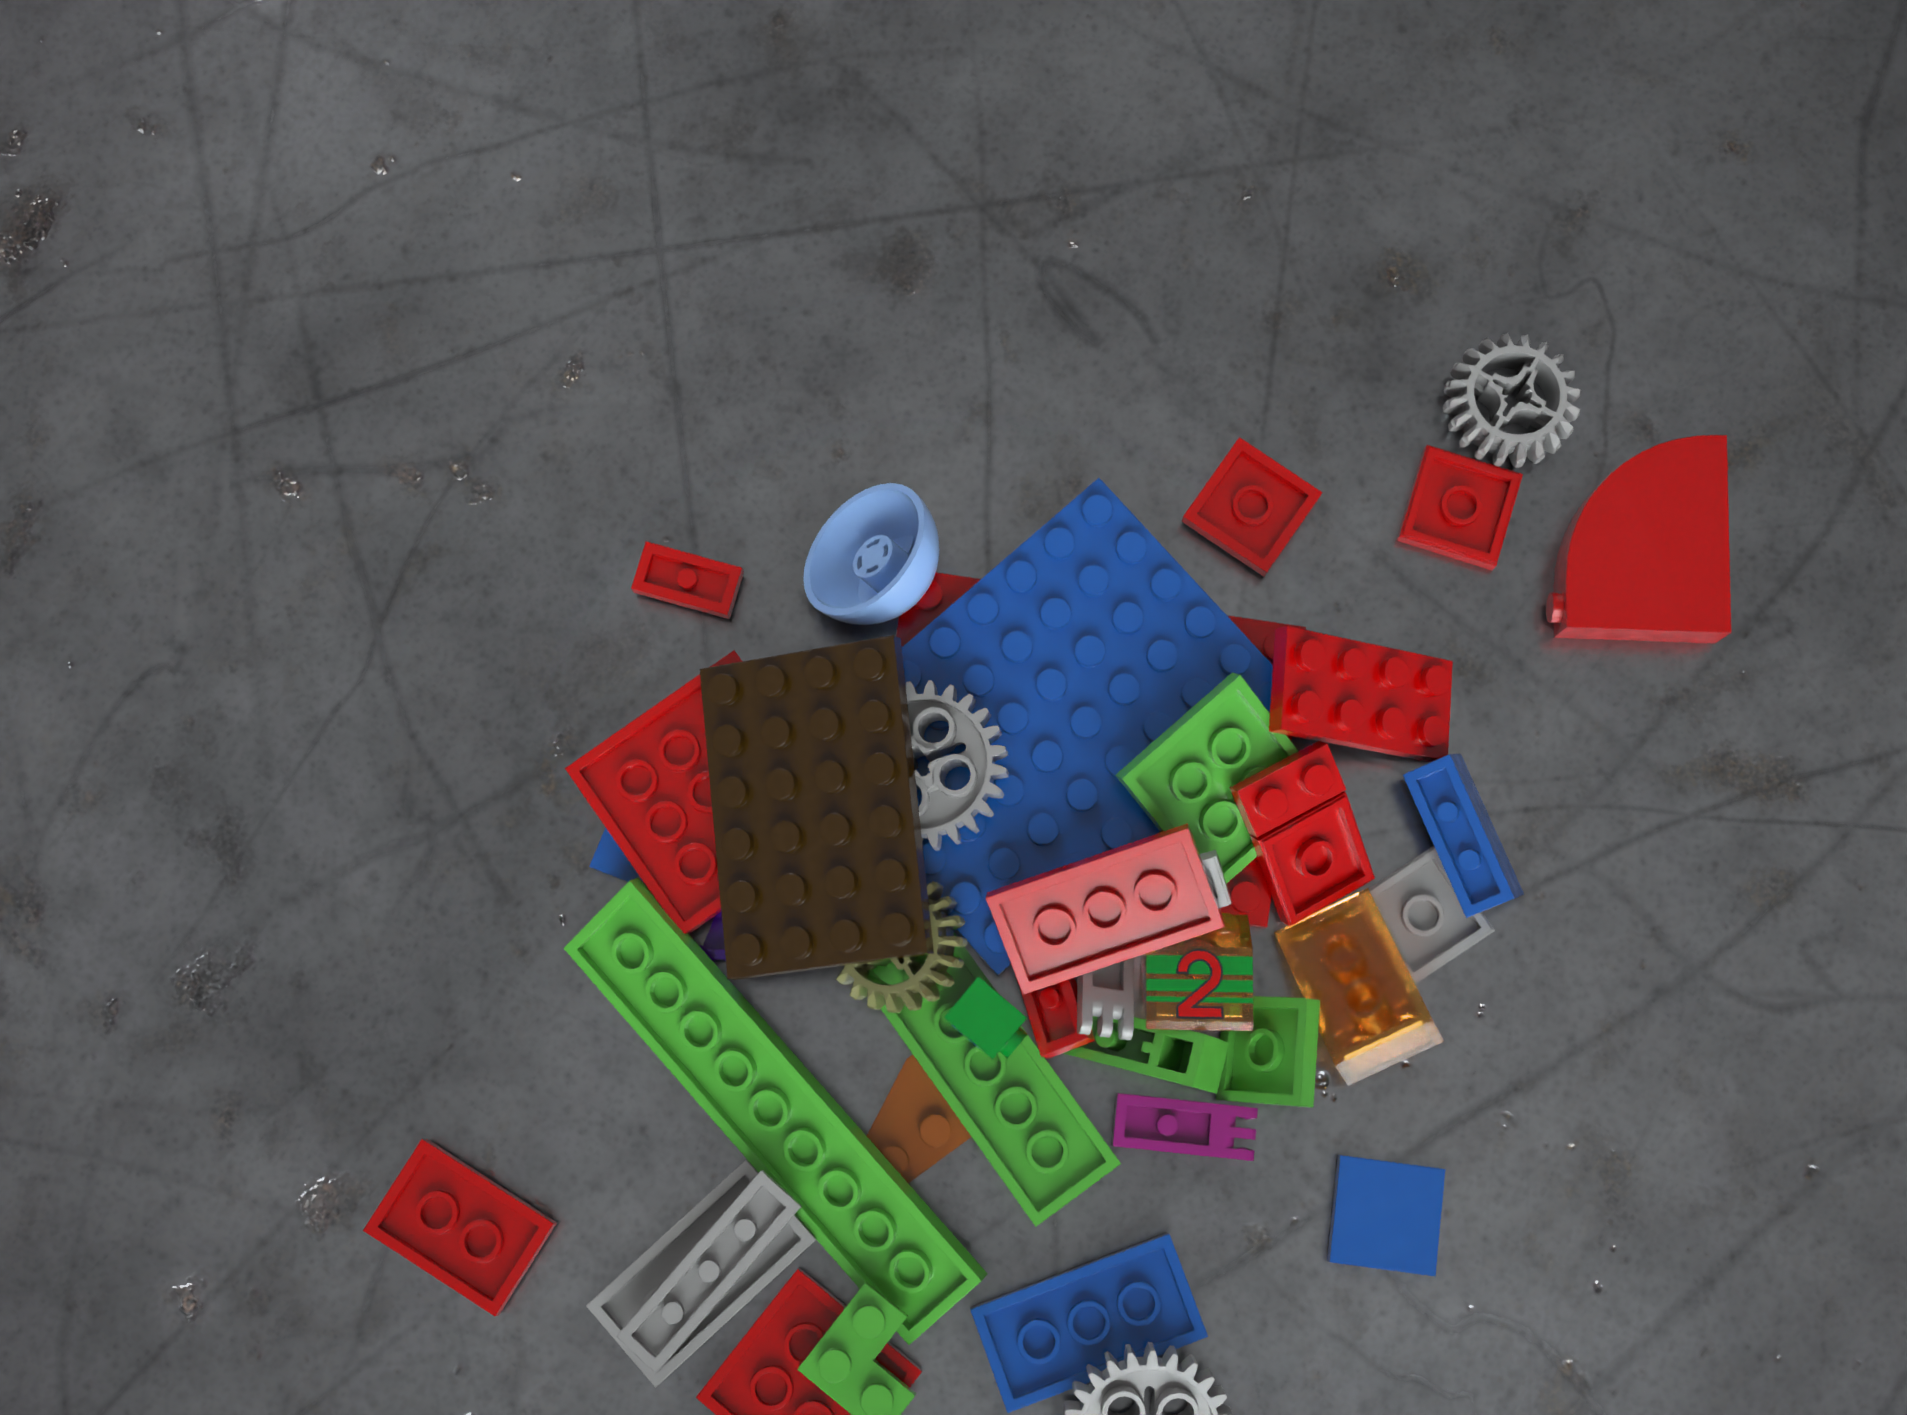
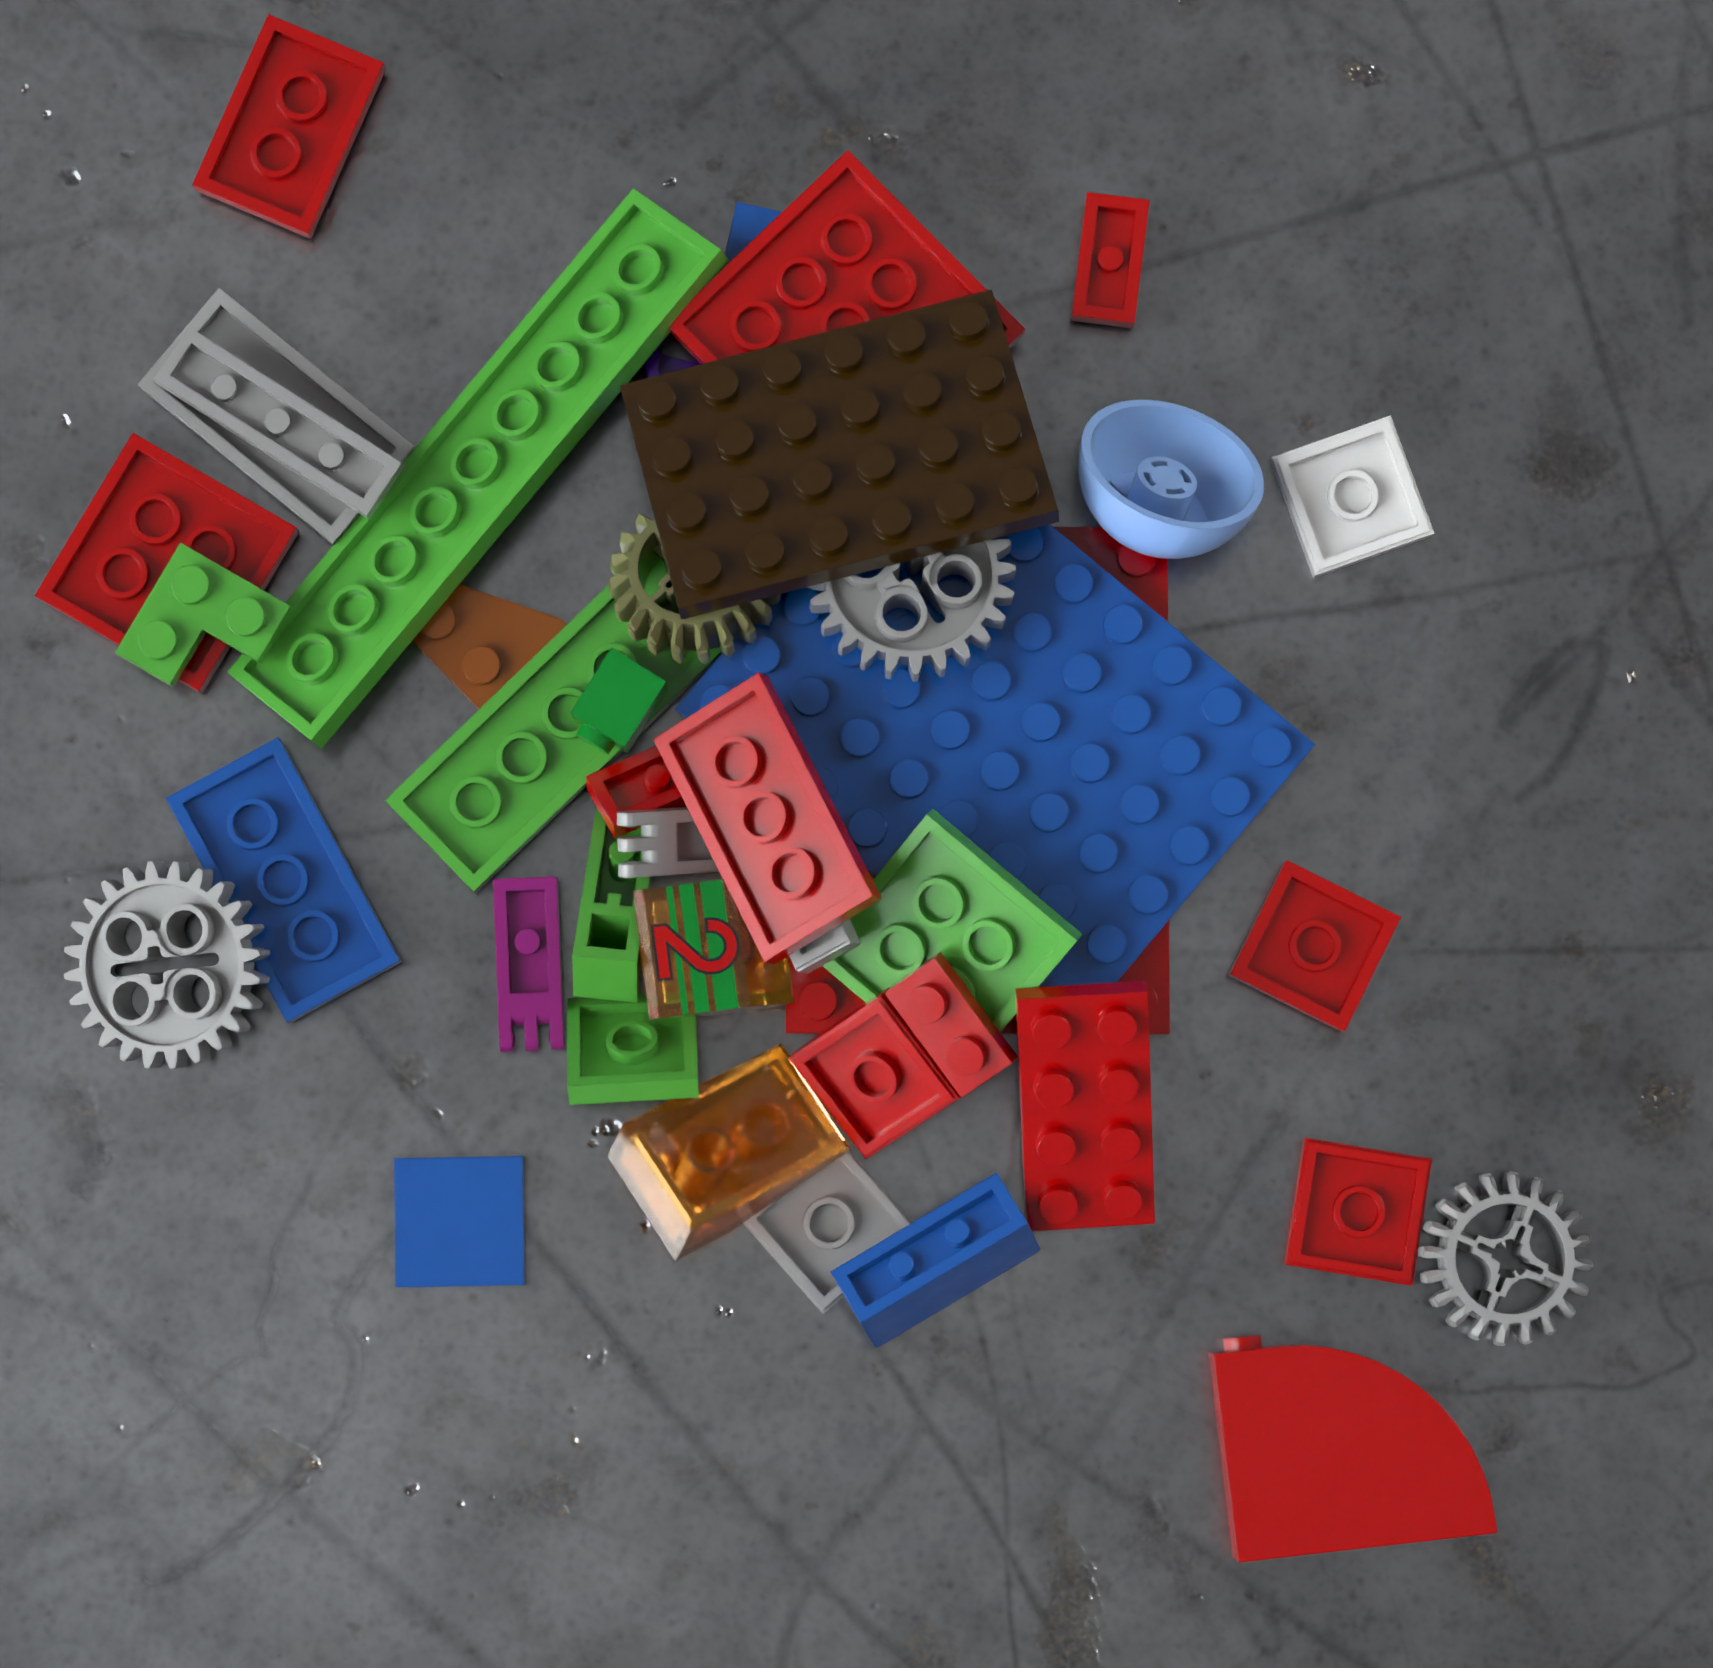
camera: 75 degrees right, 5 degrees up
none -> white tile [1270,415,1434,578]

